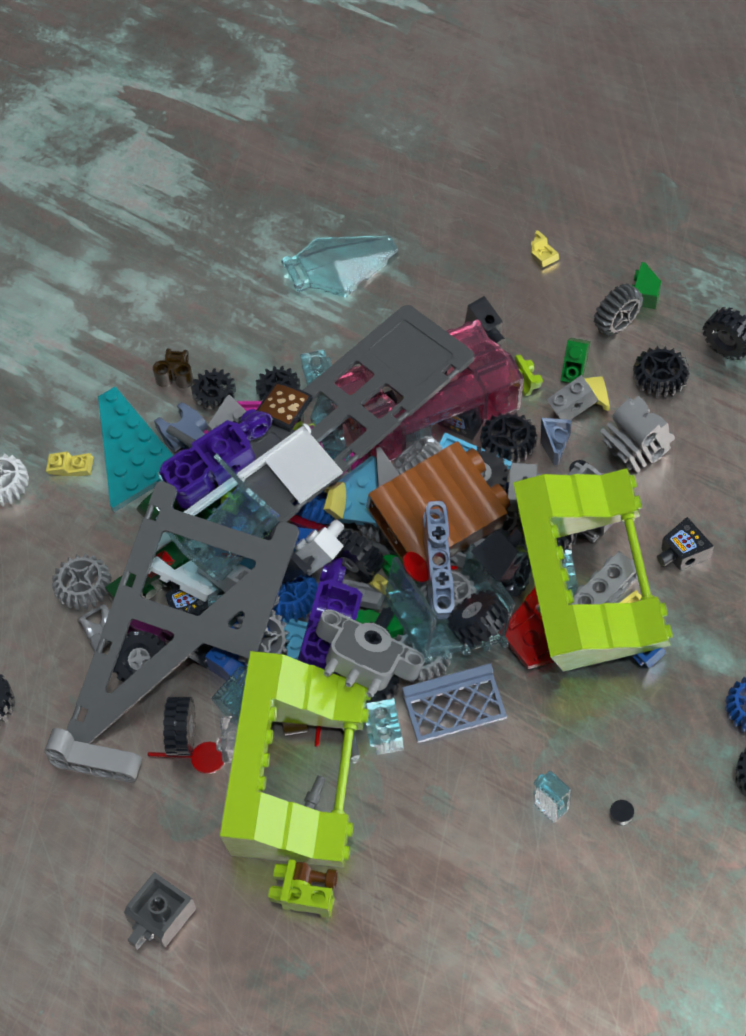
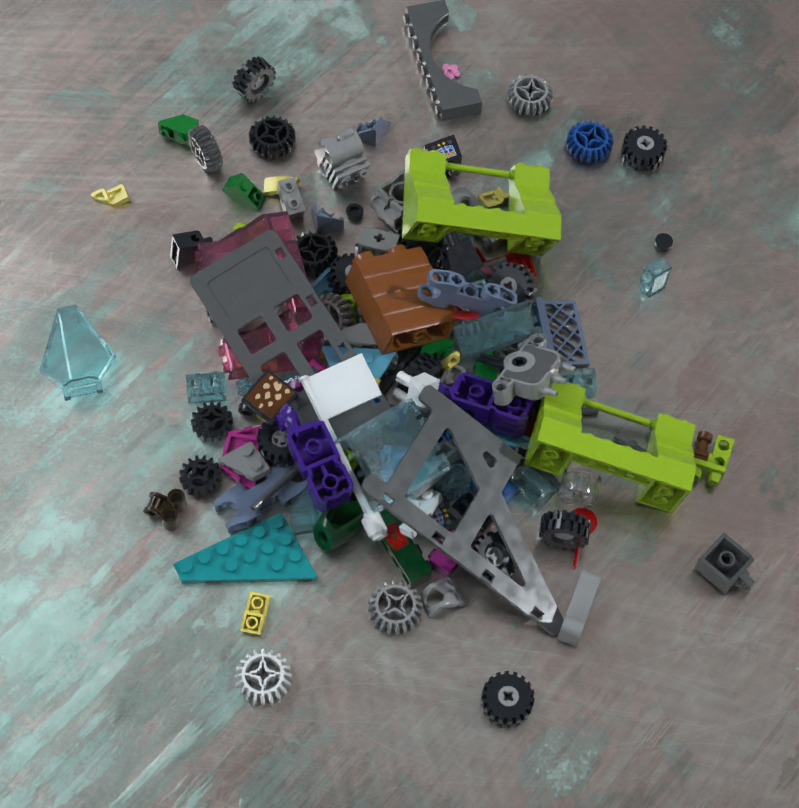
camera: 90 degrees left, 5 degrees up
none -> sand blue slope [355,117,391,147]

